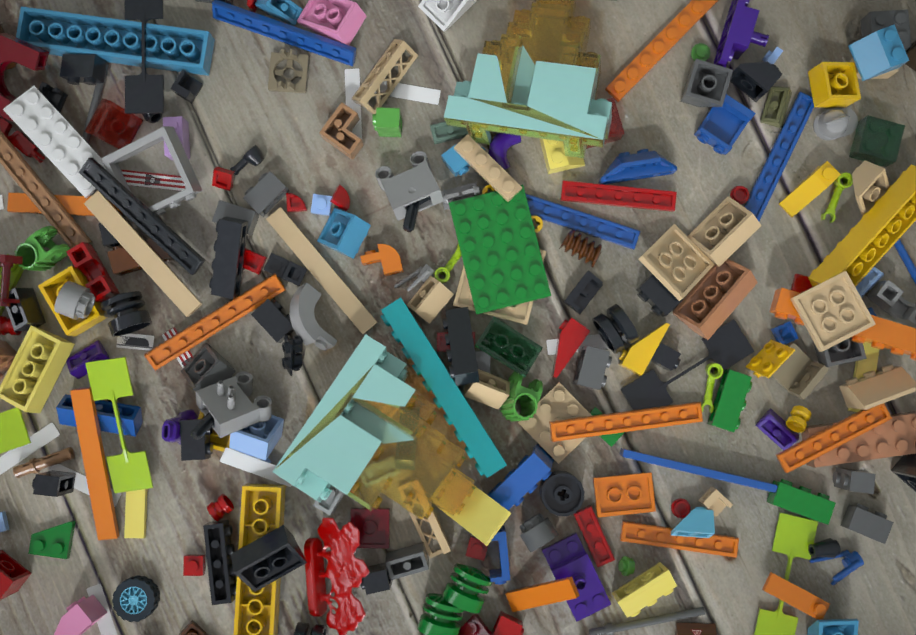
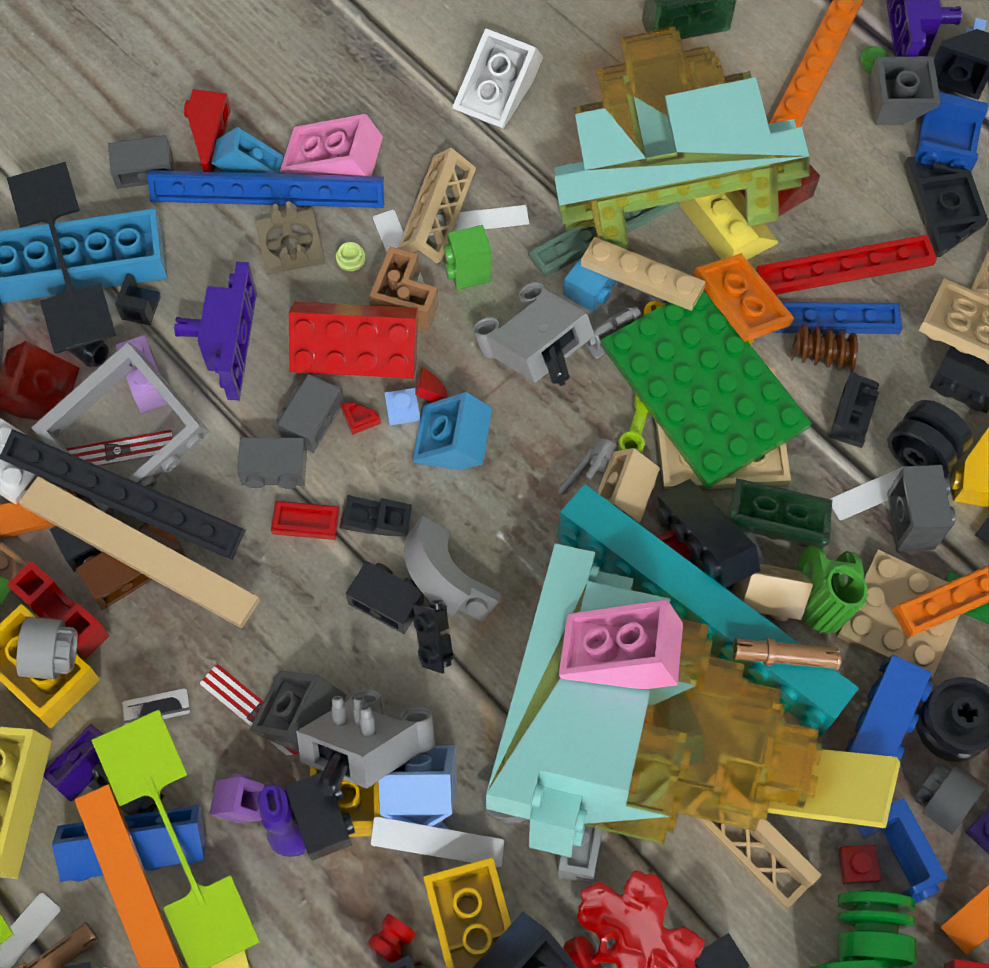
camera: 25 degrees left, 20 degrees down
black wheel [101,291,152,337] -> none
orange tile [144,273,286,371] -> none
black brick [209,216,248,299] -> none
red plate [212,166,234,191] -> none
black bar [230,145,264,175] -> none
tan tile [266,207,378,335] -> none
dark red plate [350,508,390,549] -> none
orange brick [360,244,404,276] -> none
dark grey brick [385,542,429,580] -> none
dark purple cylinder [488,133,521,170] -> none
red slope [552,317,590,378] -> none
blue wedge [598,149,677,185] -> none
none -> dark purple brick [174,261,257,401]
none -> medium lavender brick [209,773,268,823]
none -> red brick [289,301,418,379]
none -> yellowish green plate [336,242,366,272]
none -> bright pink slope [559,600,683,689]
none -> orange plate [692,253,794,342]
none -> medium nougat pin [732,638,841,670]
none -> black wing [904,157,988,257]

